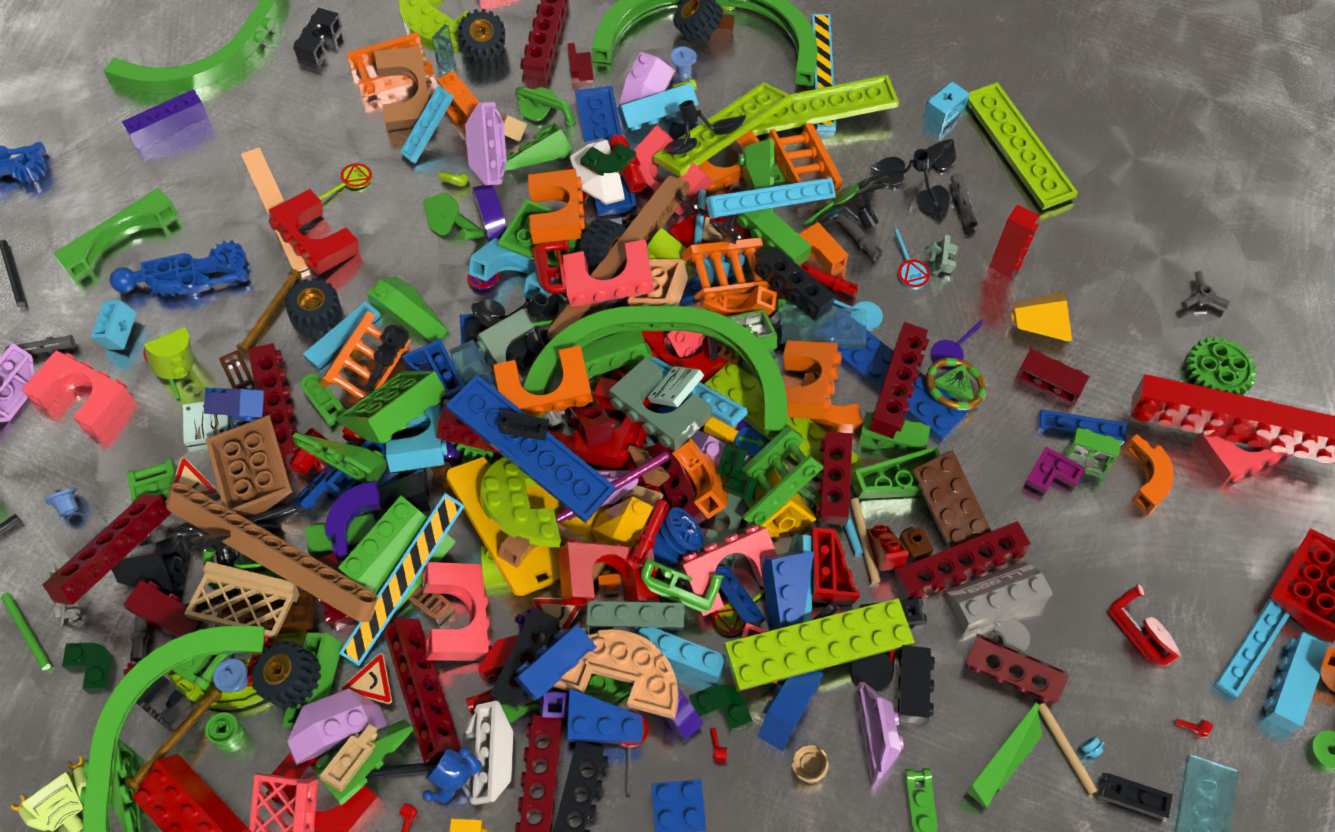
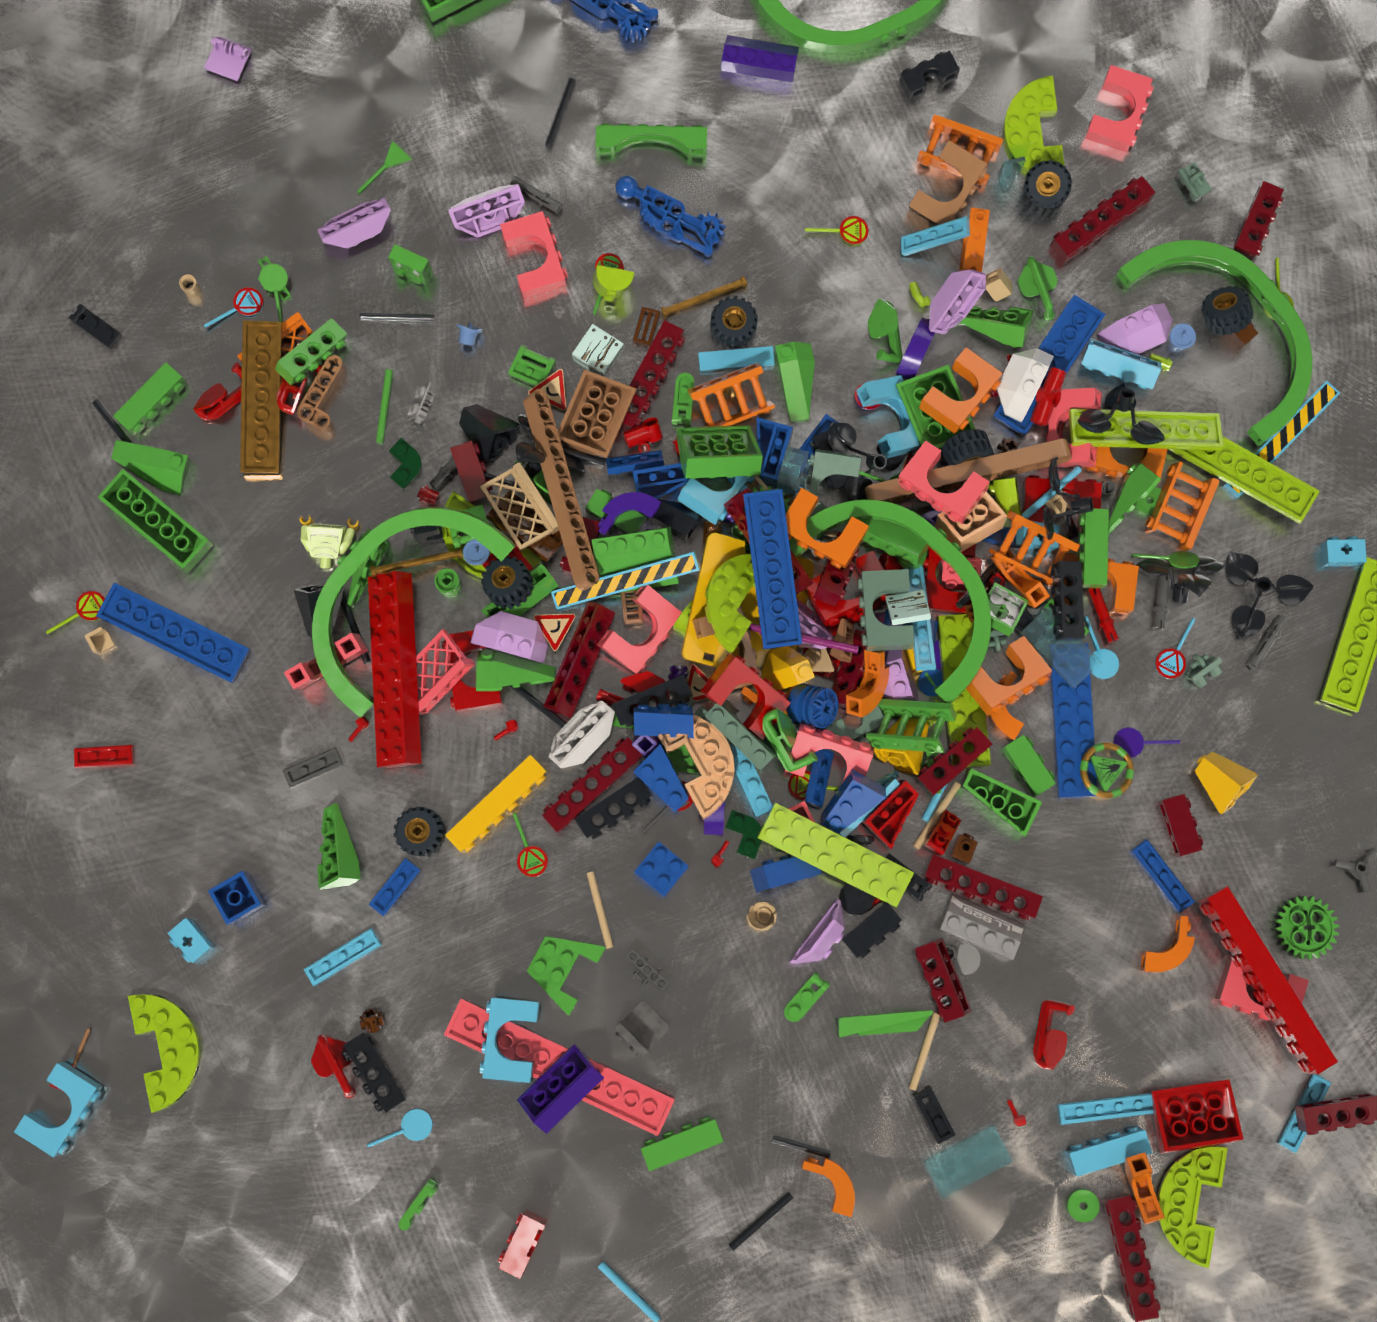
camera: 45 degrees right, 20 degrees up
dark red brick [42,494,171,605] -> none
medium azure brick [90,300,137,350] -> none
blue wedge [204,387,264,421] -> none
light nougat tile [241,147,309,272] -> none
red arch [268,189,359,275] -> none
bright green wedge [292,433,387,484] -> none
tan hinge [320,724,378,792] -> none
black piece [364,325,409,393] -> none
blue piece [422,747,482,803] -> none
black hinge [499,411,549,441] -> none
red piece [533,240,569,294] -> none
dark red panel [567,43,594,84] -> none
dark green plate [580,143,636,176] -> none
red pin [630,500,669,565] -> none
medium azure tile [706,178,836,219] -> none
dark green plate [717,444,758,501] -> none
dark red brick [868,322,929,439] -> none
reddish brown plate [911,450,991,549] -> none
red wedge [989,204,1040,278] -> none
magenta plate [1025,447,1085,494] -> none
bright green piece [1064,428,1122,476] -> none
medium azure plate [1080,736,1104,758] -> none

